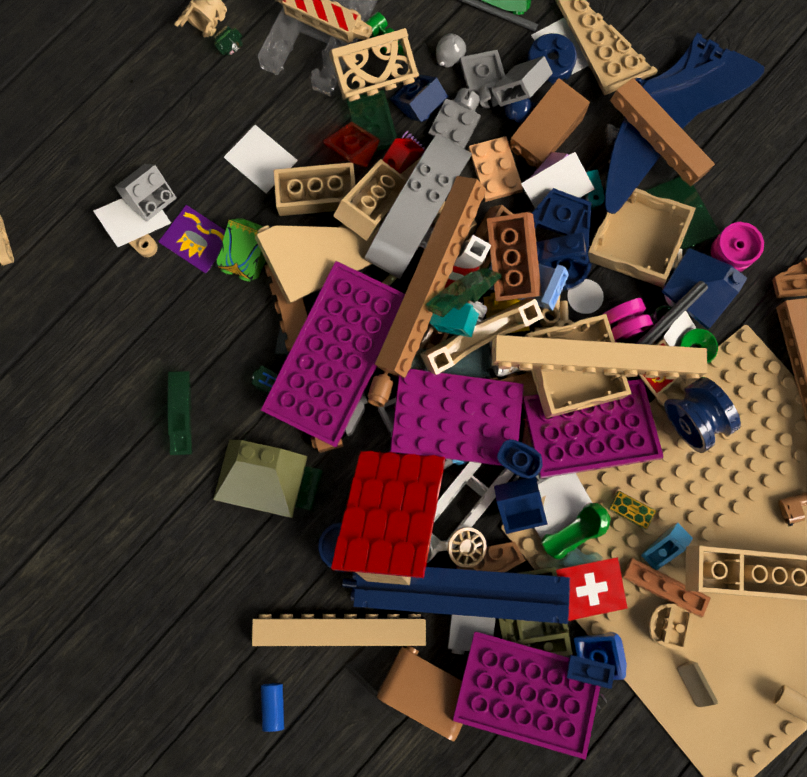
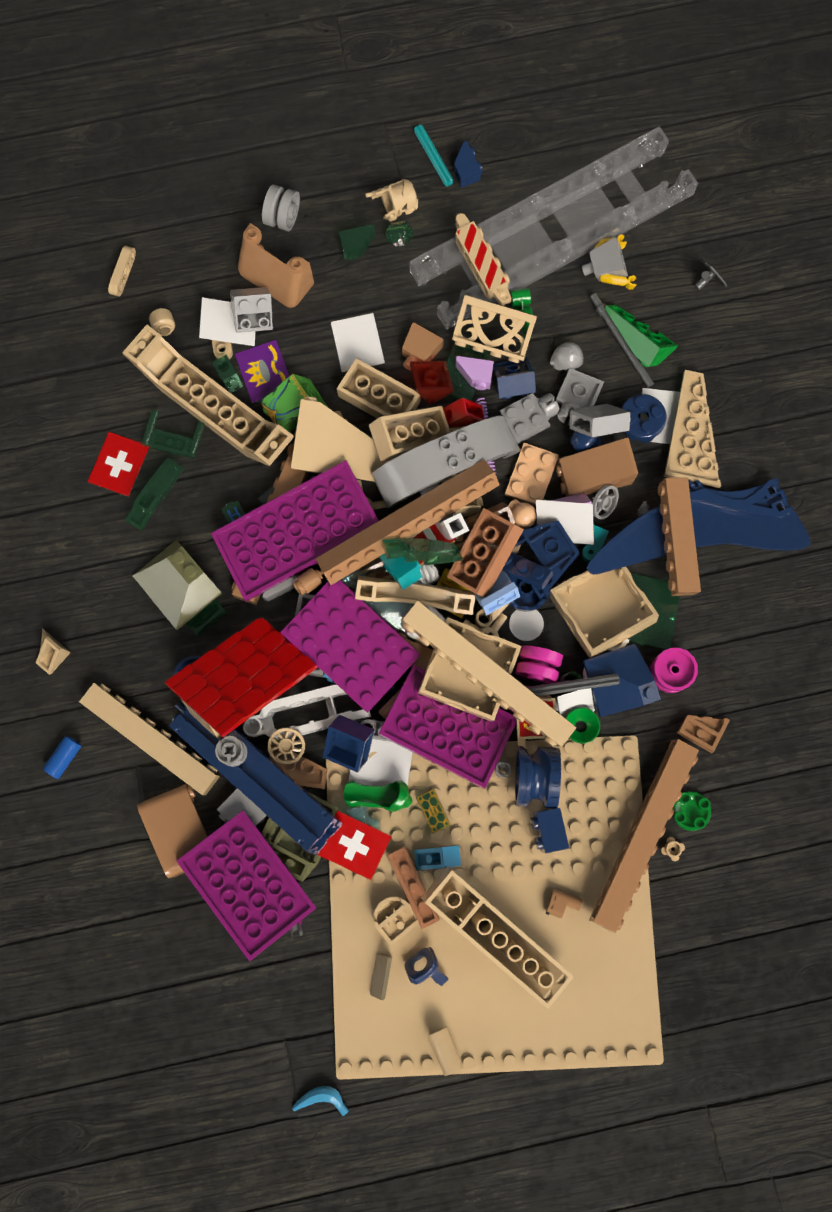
camera: 40 degrees right, 0 degrees up
dark blue piece [497,439,543,479] -> none
dark blue plate [566,655,615,689] -> none
blue slope [574,632,627,680] -> none
none -> tan slope [36,629,71,675]
none -> red sticker [88,432,150,497]
none -> tan slope [122,325,294,466]
none -> clear green plate [141,410,205,459]
none -> tan head [149,308,175,336]
none -> clear green leg [212,355,243,393]
none -> light grey wheel [215,736,248,767]
none -> medium nougat windscreen [238,223,314,308]
none -> light grey wheel [262,184,300,232]
none -> clear green slope [339,224,376,260]
none -> medium nougat torso [402,322,443,371]
none -> dark blue piece [404,947,449,986]
none -> lavender slope [456,356,494,390]
none -> light grey hinge [495,761,511,778]
none -> light nougat piece [508,499,537,529]
none -> dark blue brick [531,808,570,854]
none -> light grey wheel [592,484,619,519]

